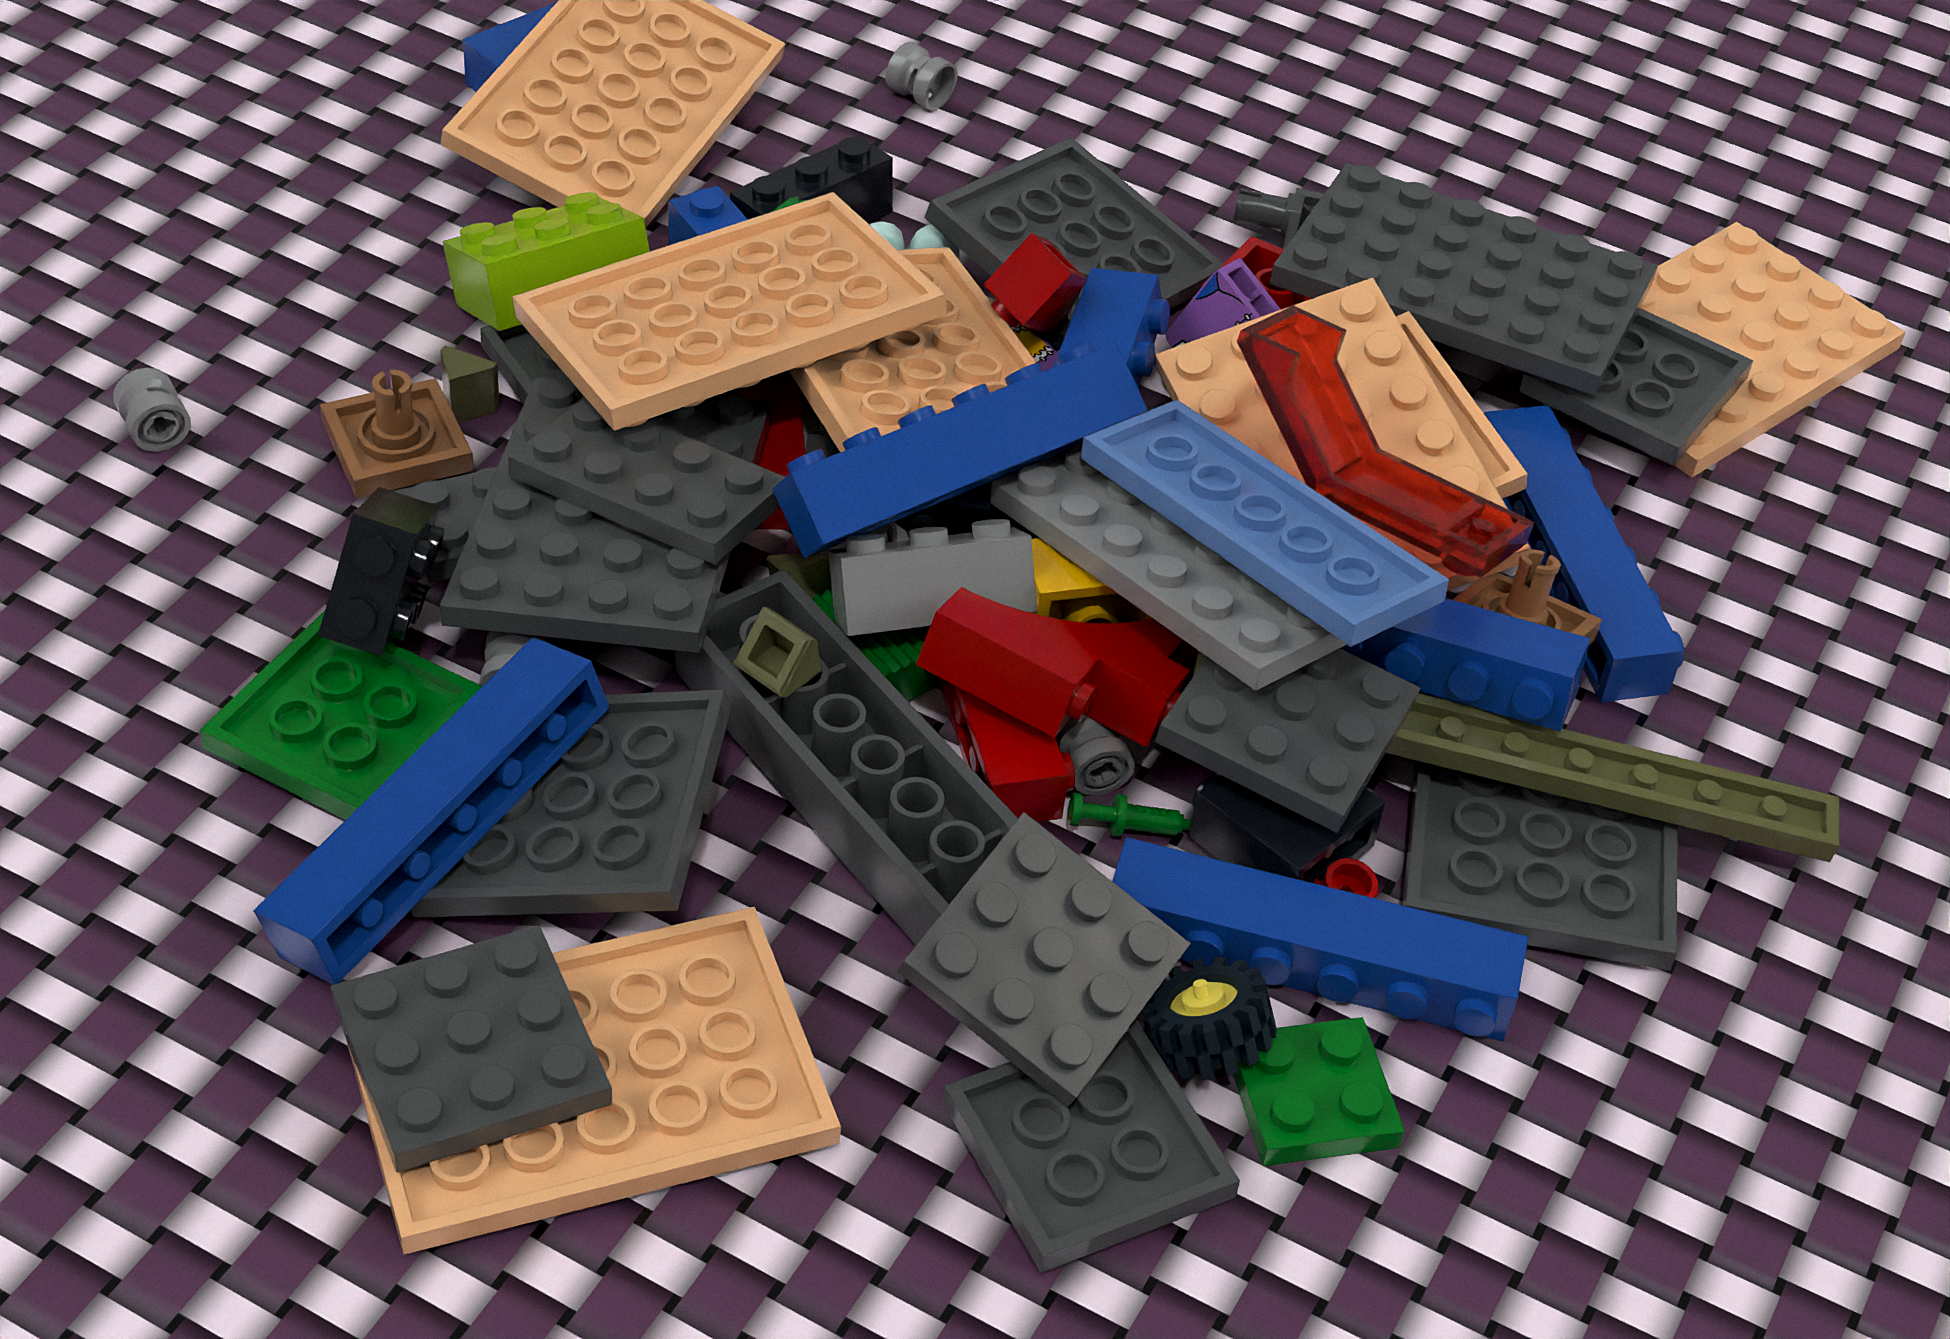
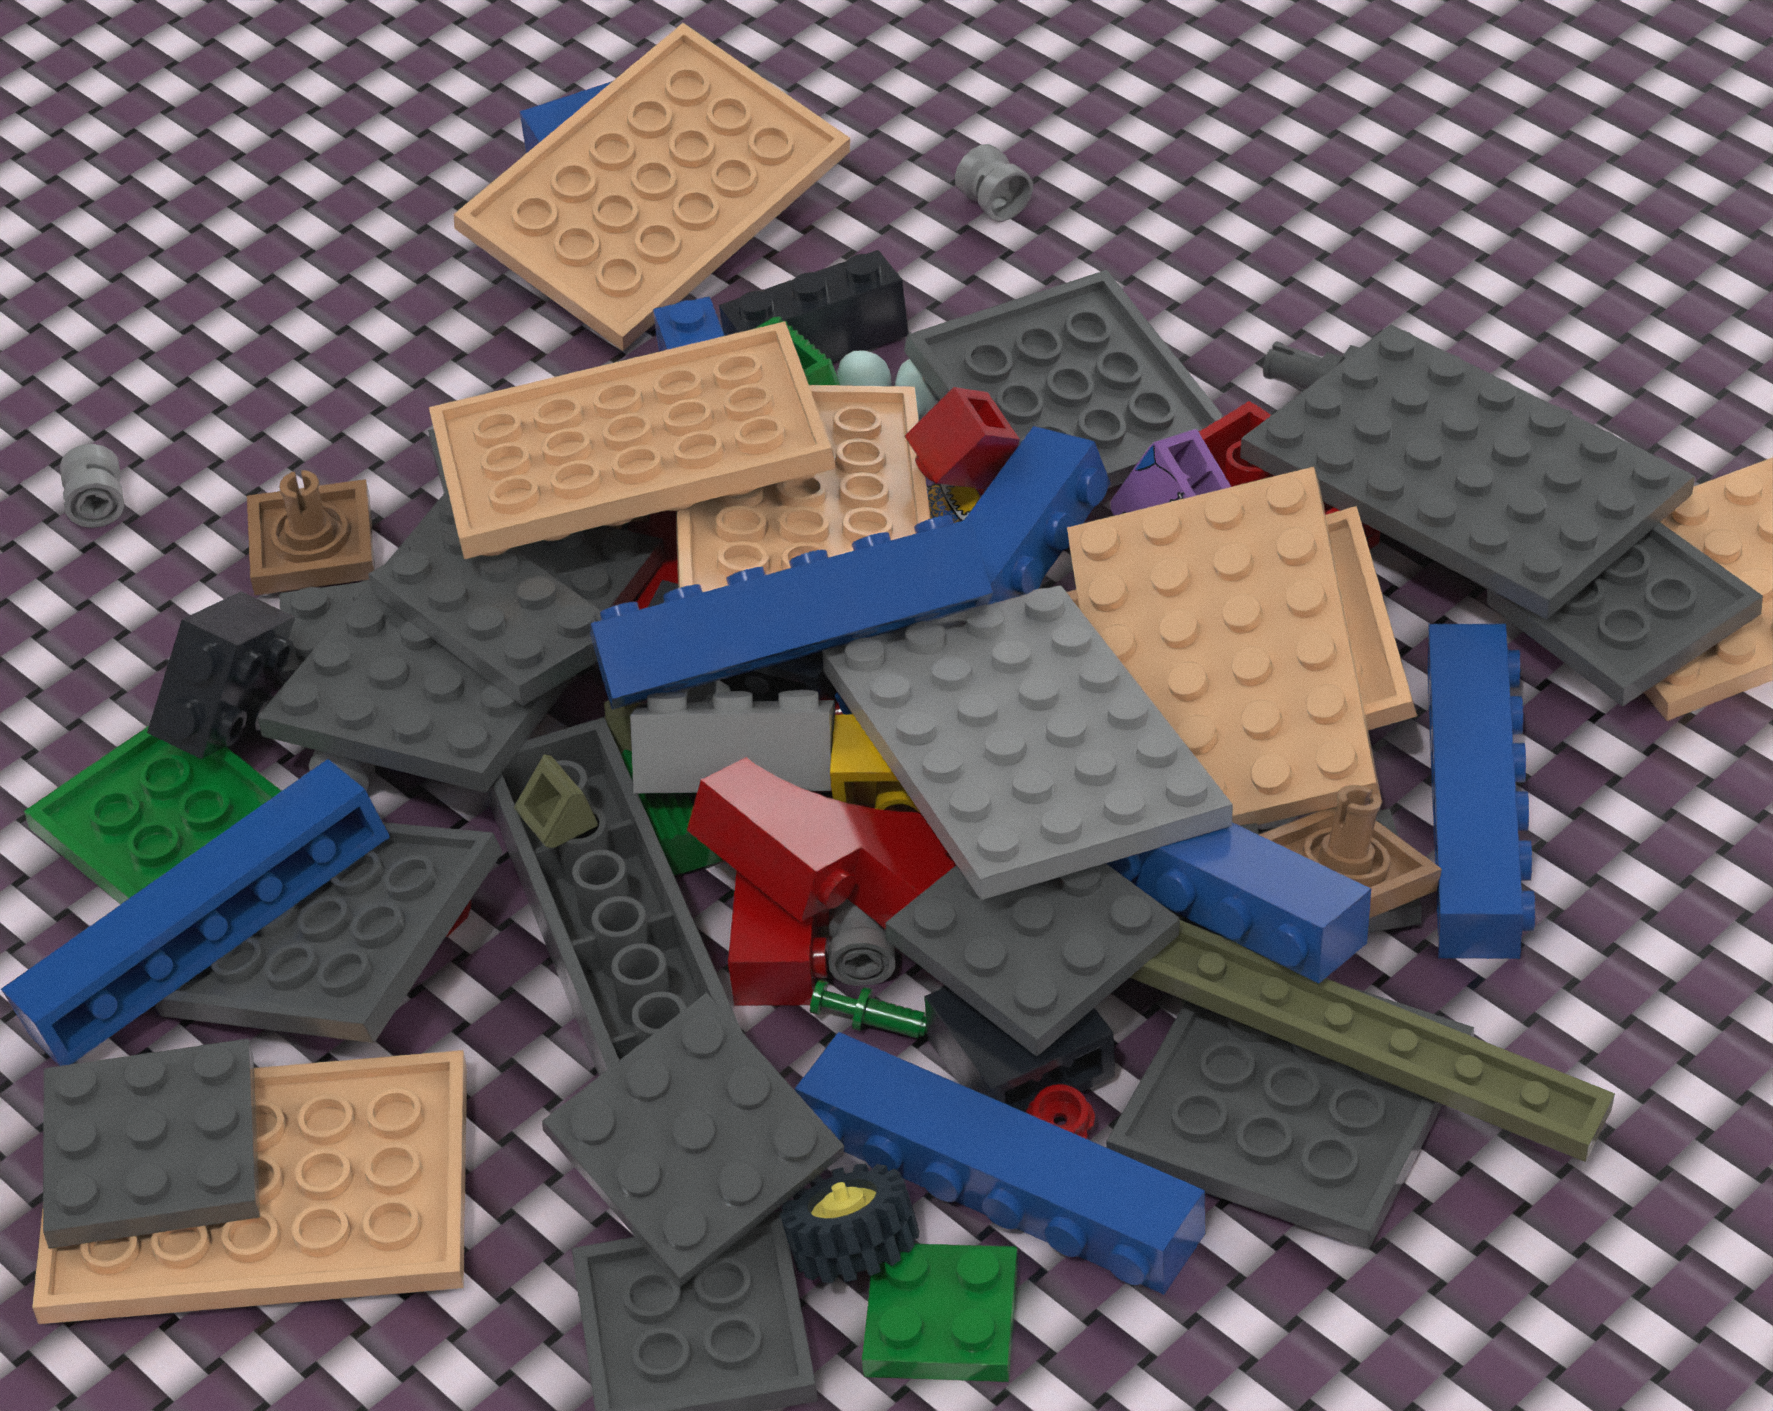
camera: 25 degrees right, 0 degrees up
olive slope [440,345,500,423] -> none
lime brick [442,192,650,331] -> none
medium blue plate [1081,400,1449,647] -> none
clear red windscreen [1237,305,1535,578] -> none

